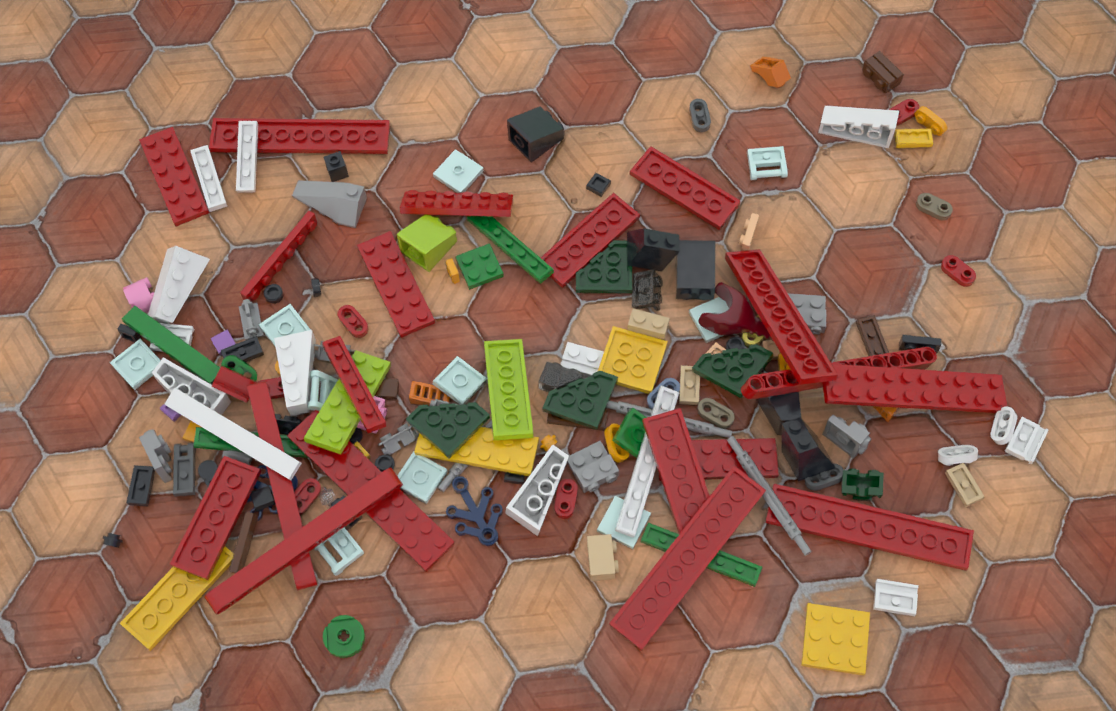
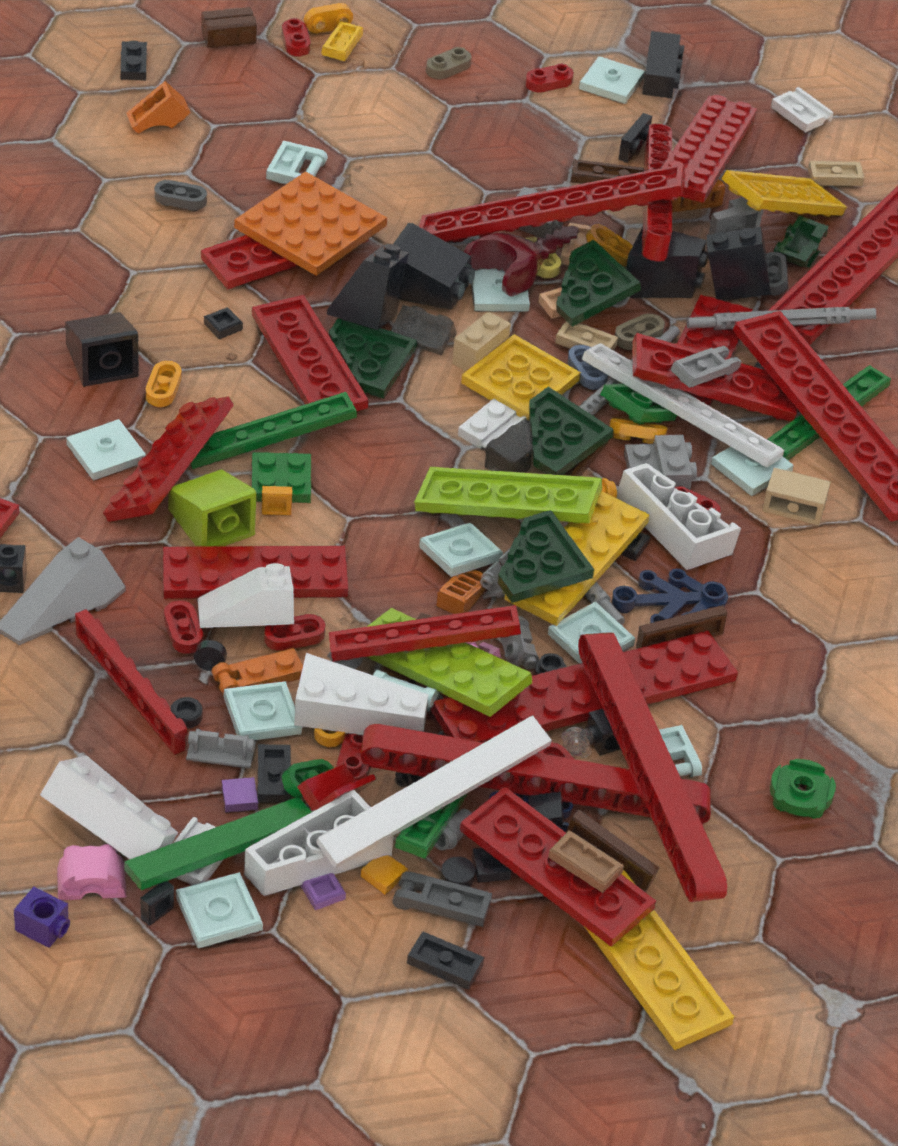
camera: 75 degrees left, 20 degrees down
black plate [102,533,123,548] -> none
light grey plate [139,430,172,483] -> none
black plate [726,337,745,350] -> none
light nougat plate [739,213,759,251] -> none
white wedge [818,106,899,148] -> none
white plate [938,445,978,466] -> none
white plate [991,407,1017,445] -> none
none -> dark purple brick [14,886,70,948]
none -> black plate [120,41,147,80]
none -> light orange plate [146,361,182,407]
none -> red plate [164,600,203,654]
none -> white slope [198,563,294,628]
none -> orange plate [211,648,303,696]
none -> orange plate [234,171,387,276]
none -> medium nougat plate [548,830,624,893]
none -> light aqua plate [579,56,645,104]
none -> reddish brown tile [636,605,728,649]
none -> black brick [642,31,684,98]
none -> light grey hinge [670,346,741,388]
none -> yellow plate [721,170,847,217]

